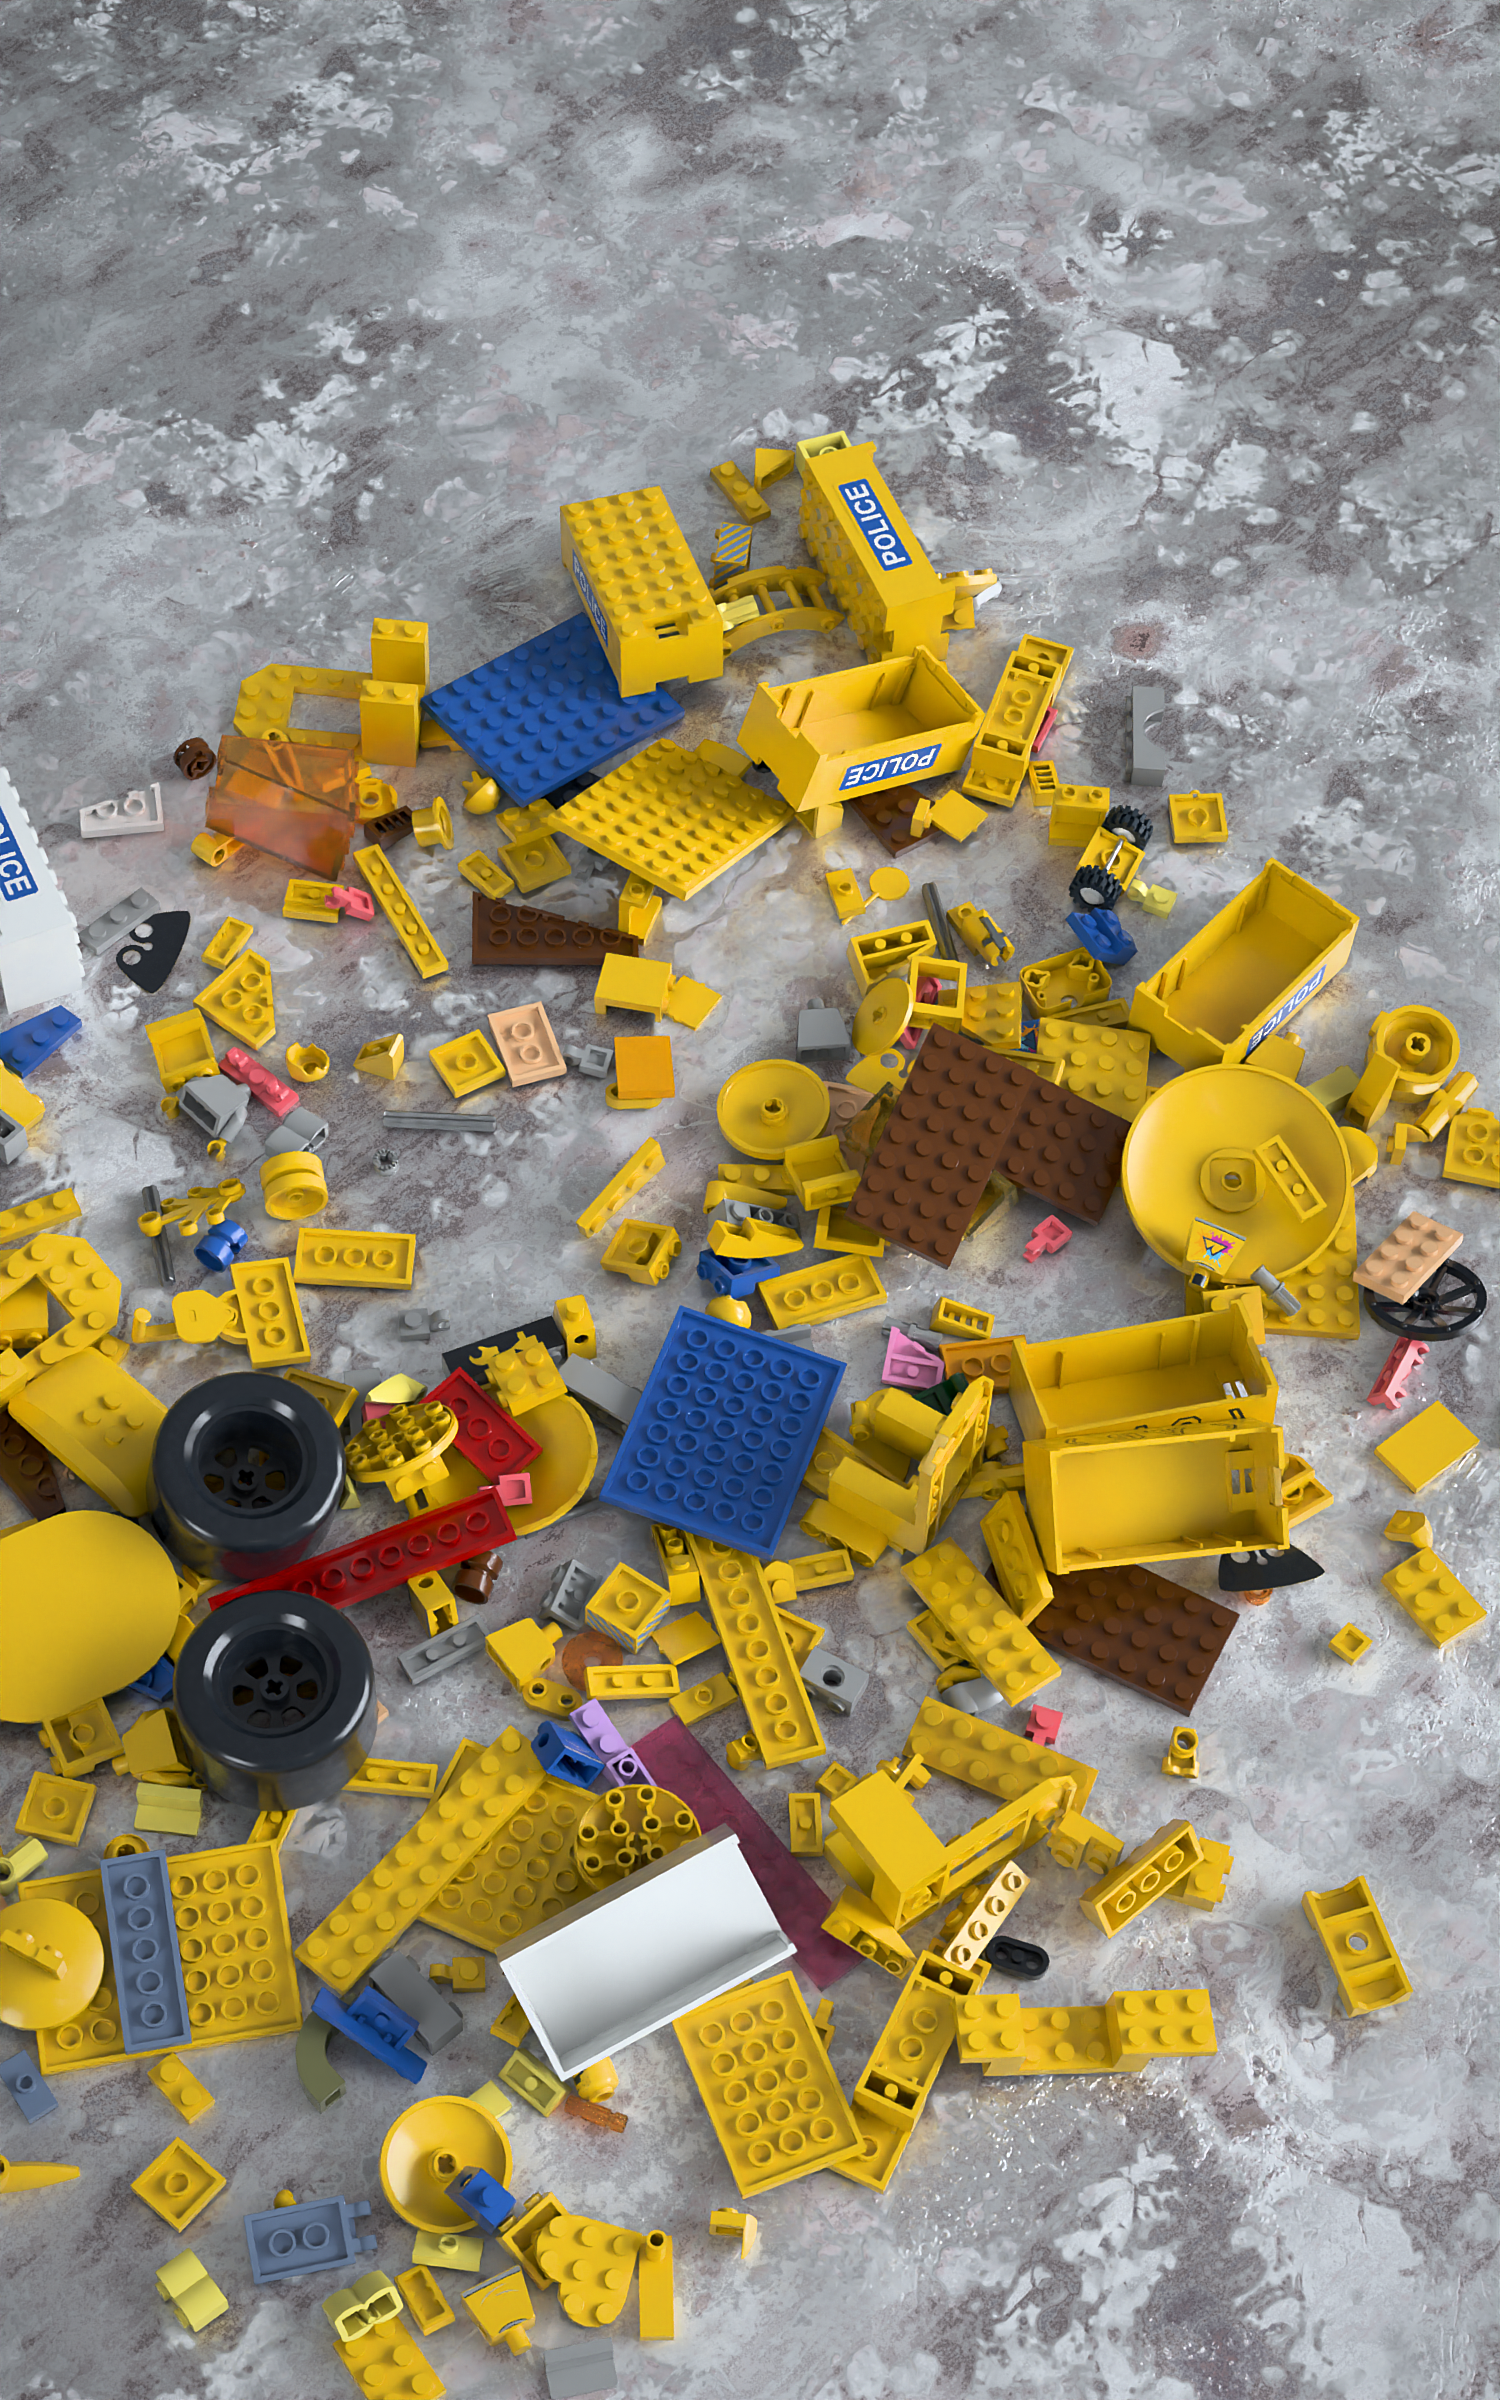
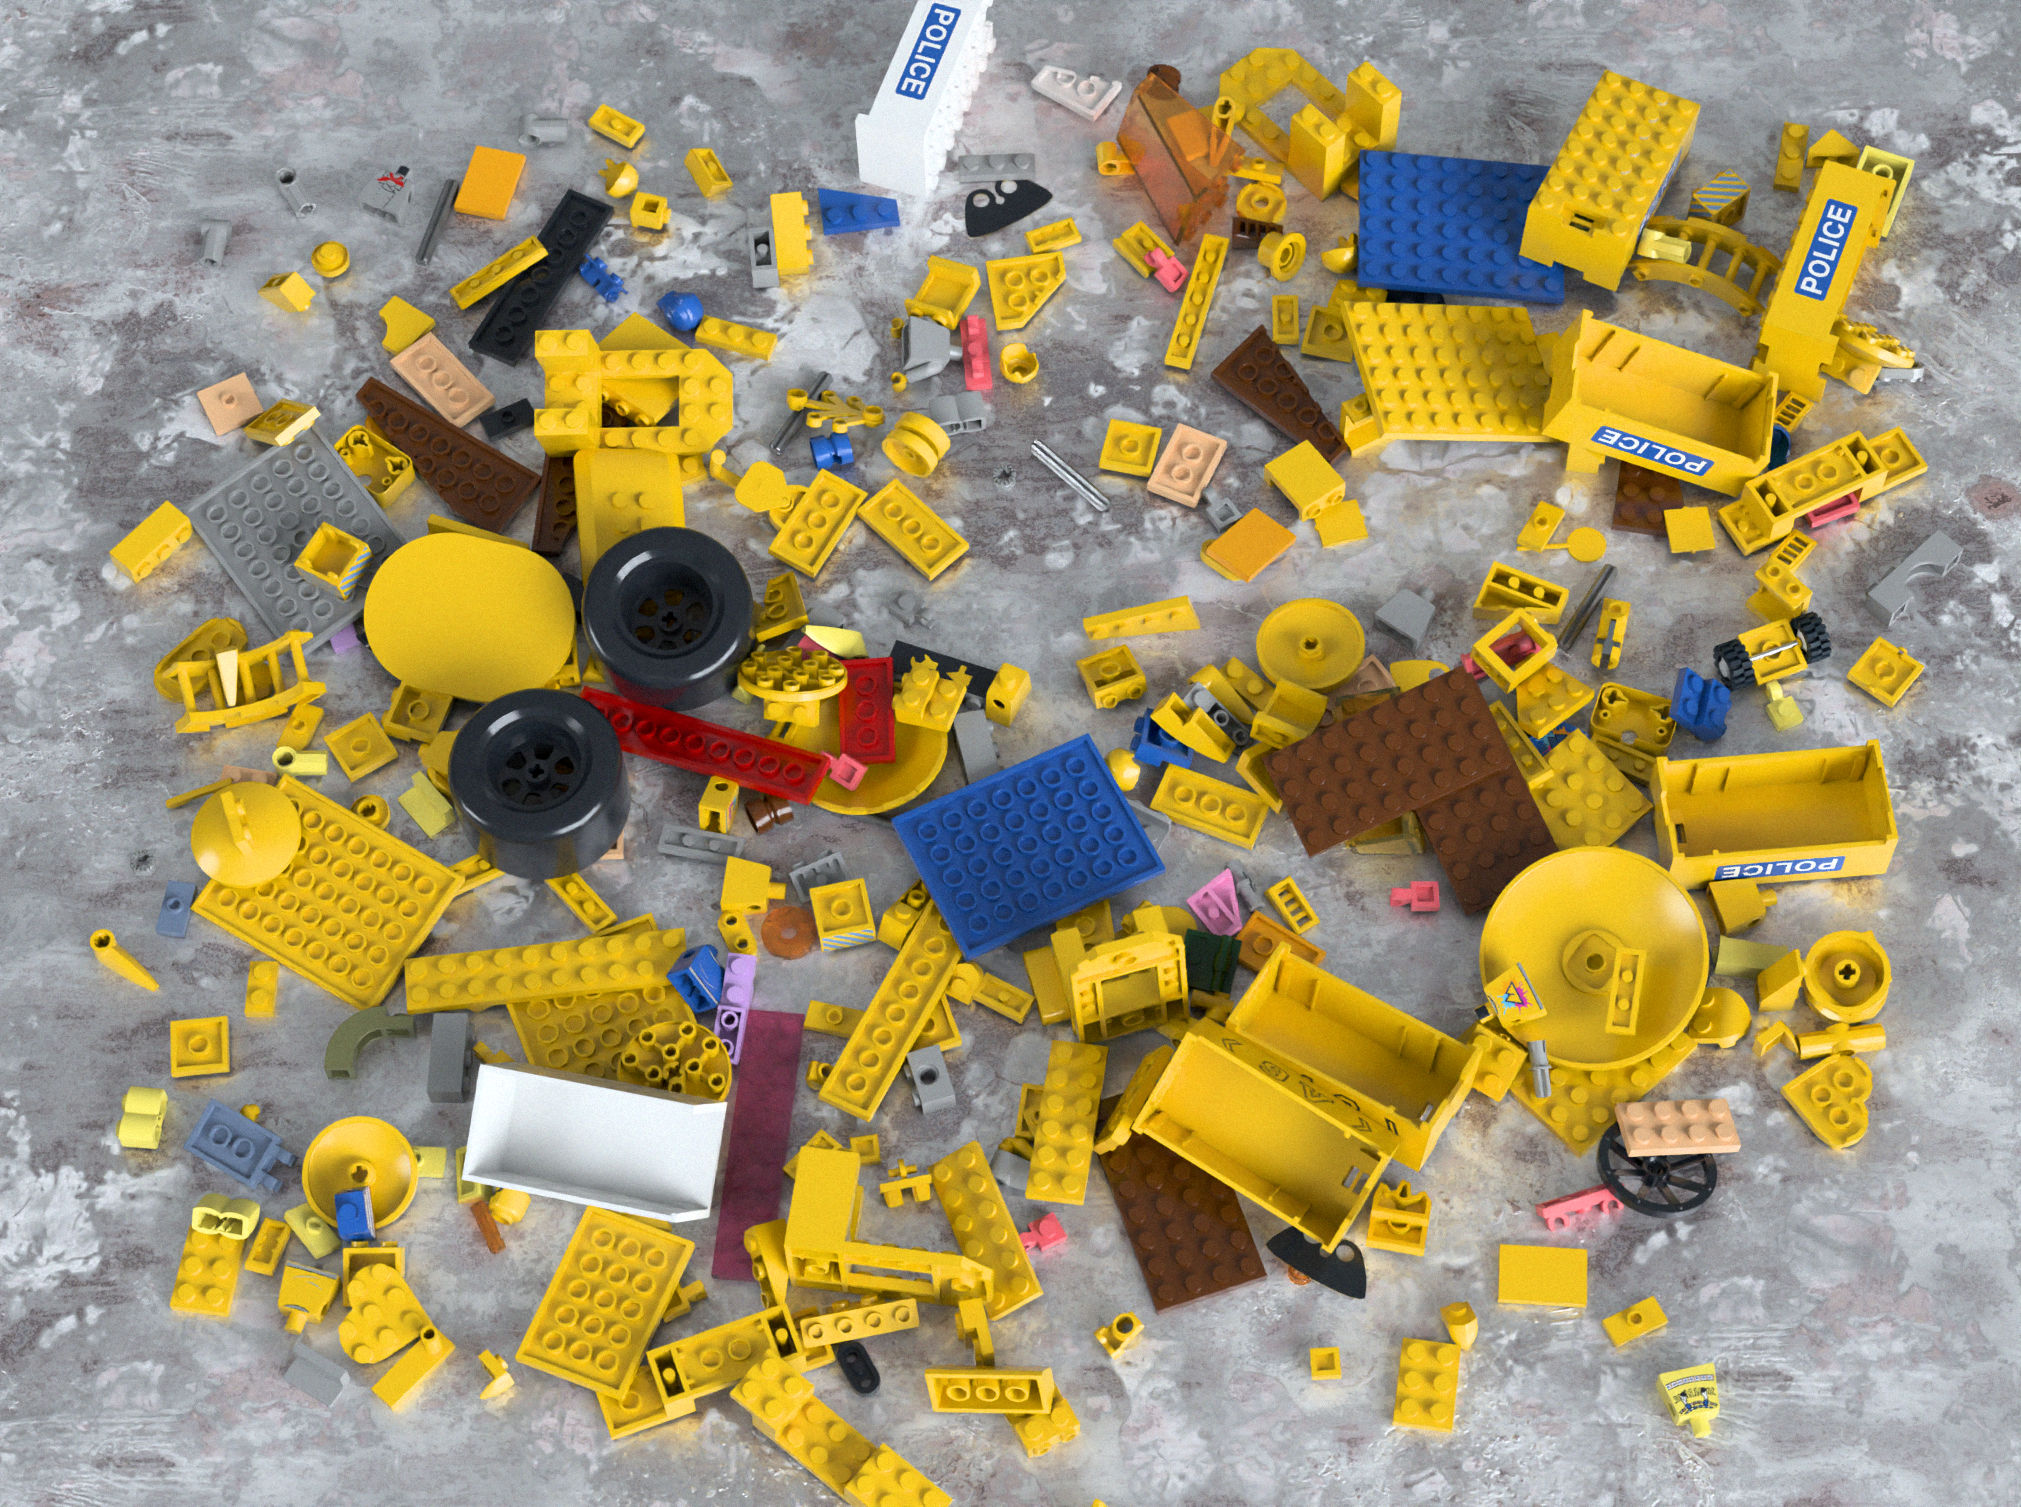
camera: 50 degrees right, 5 degrees up
sand blue plate [100,1849,192,2055] -> none
blue bracket [311,1985,427,2084] -> none
yellow slope [353,1033,404,1081] -> none
yellow plate [583,1664,680,1701] -> none
yellow piece [650,1611,721,1666] -> none
yellow piece [852,978,913,1057] -> none
yellow plate [910,798,933,838] -> none

